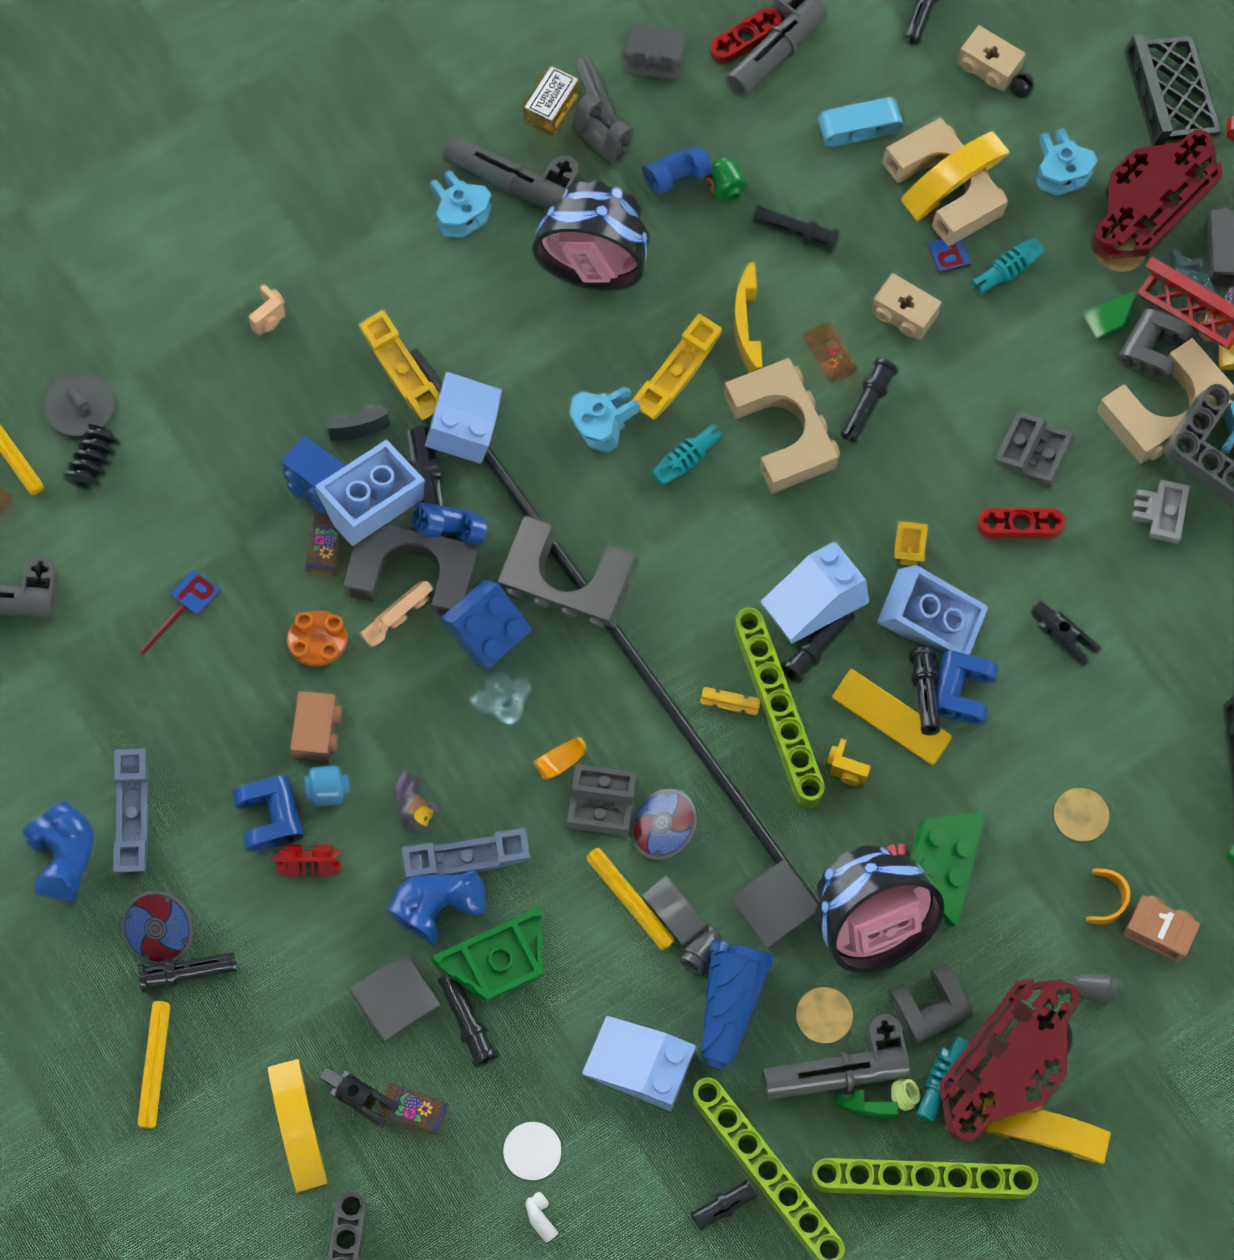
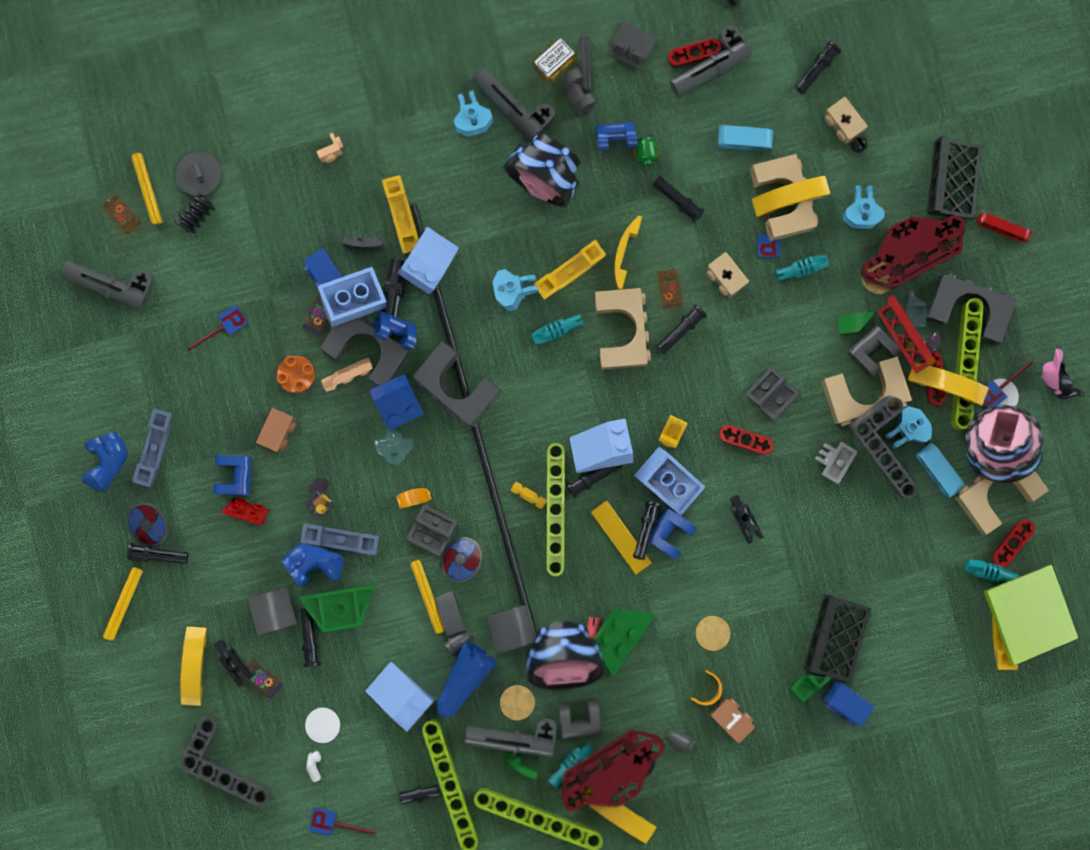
camera: 20 degrees right, 15 degrees up
dark azure head [303,765,349,807] -> none
yellow bracket [827,738,871,786] -> none
yellowish green plate [891,1078,920,1111] -> none

